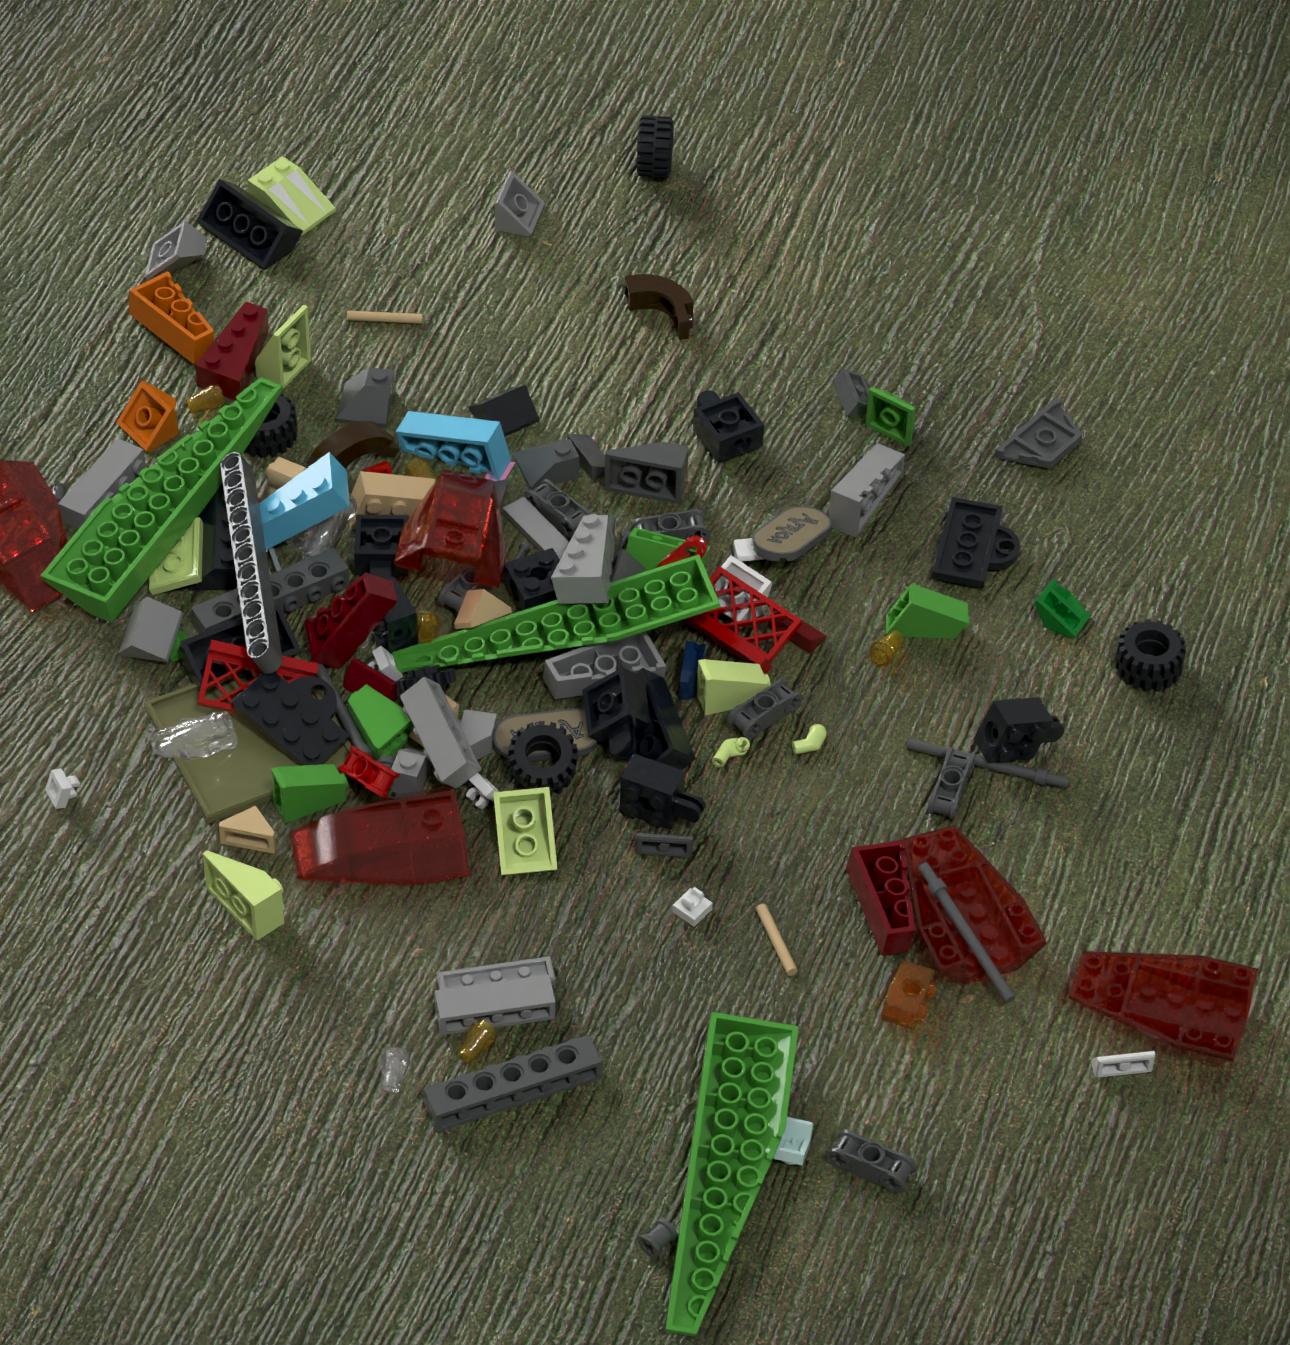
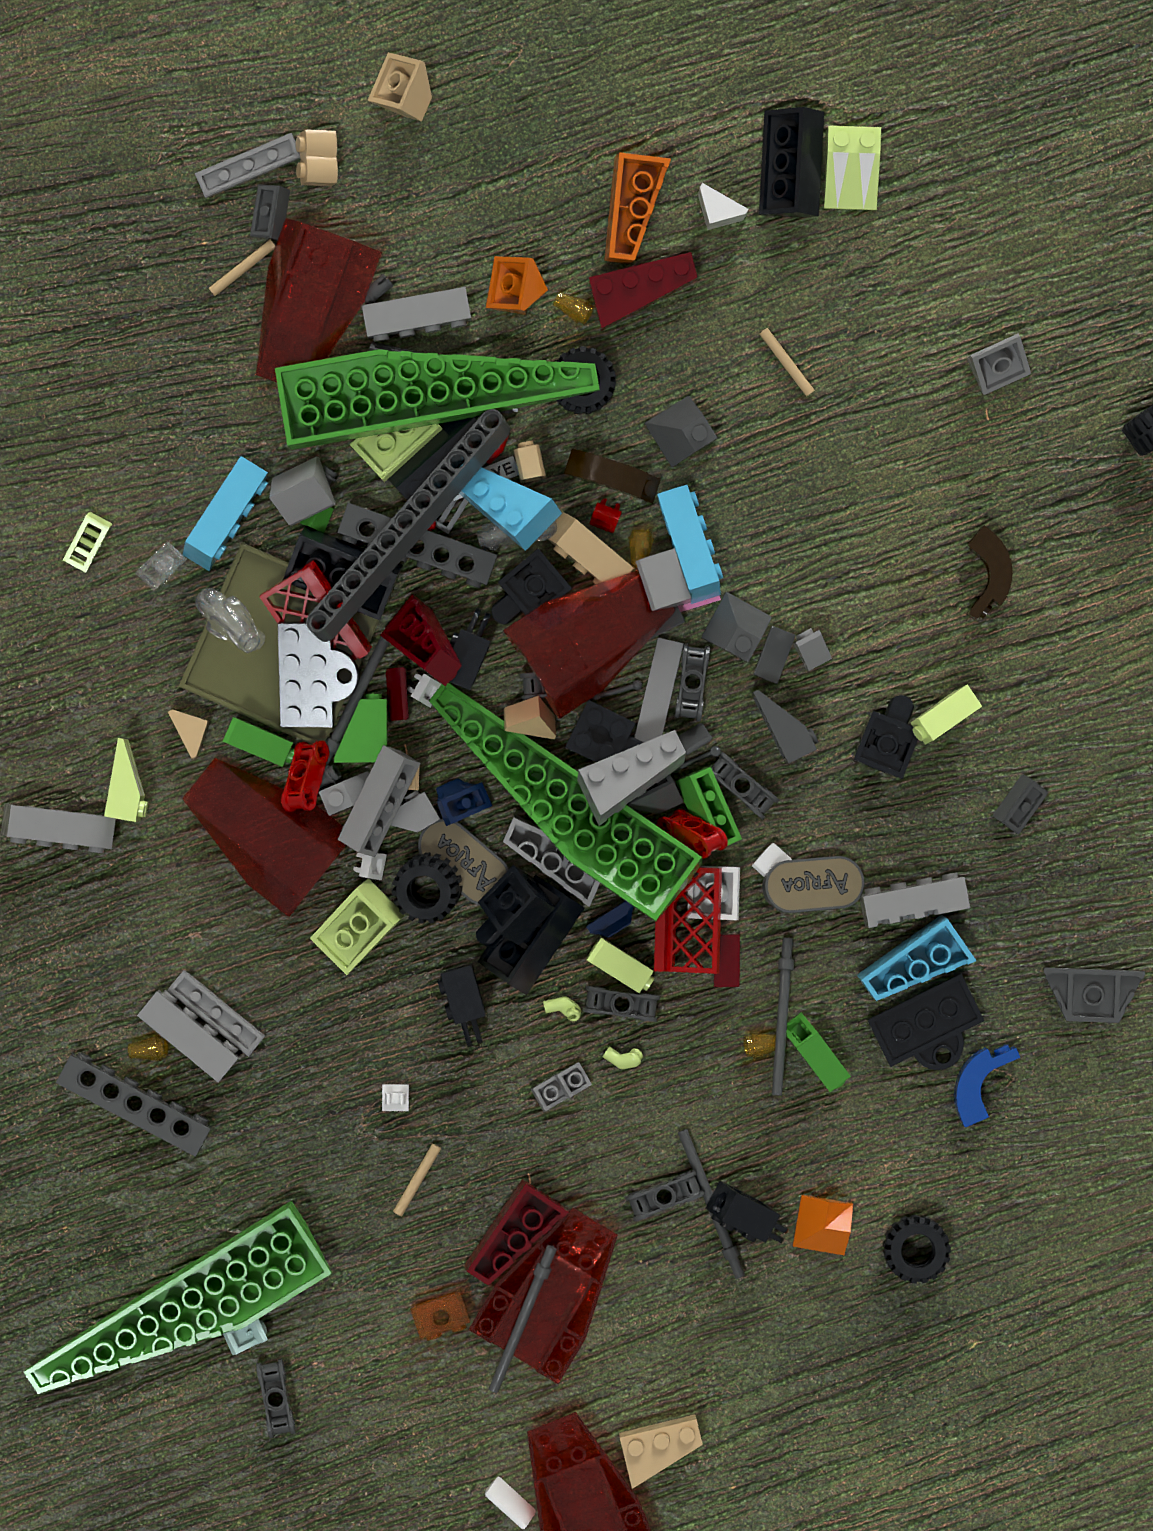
camera: 50 degrees right, 40 degrees up
white tile [45,769,80,809] -> none
light grey slope [145,221,207,280] -> none
yellowish green slope [255,305,311,389] -> none
clear cone [381,1047,411,1093] -> none
black gear [396,664,457,694] -> none
clear yellow cone [417,611,441,643] -> none
black slope [469,385,539,437] -> none
dark grey slope [636,833,693,857] -> none
dark grey bush [638,1218,678,1258] -> none
bright green slope [866,387,915,447] -> none
green slope [1034,579,1091,639] -> none
none -> light grey wedge [1,803,116,853]
none -> yellowish green slope [63,512,112,573]
none -> clear slope [135,542,187,591]
none -> medium azure wedge [183,456,268,571]
none -> dark blue slope [436,778,492,826]
none -> light grey slope [531,1062,592,1112]
none -> tan wedge [619,1414,703,1489]
none -> light grey slope [636,548,691,611]
none -> white slope [698,183,748,230]
none -> dark grey bar [772,938,794,1096]
none -> orange slope [792,1195,853,1255]
none -> light grey slope [793,628,832,671]
none -> medium azure wedge [857,914,976,1001]
none -> yellowish green slope [911,684,982,744]
none -> blue arch [954,1044,1020,1128]

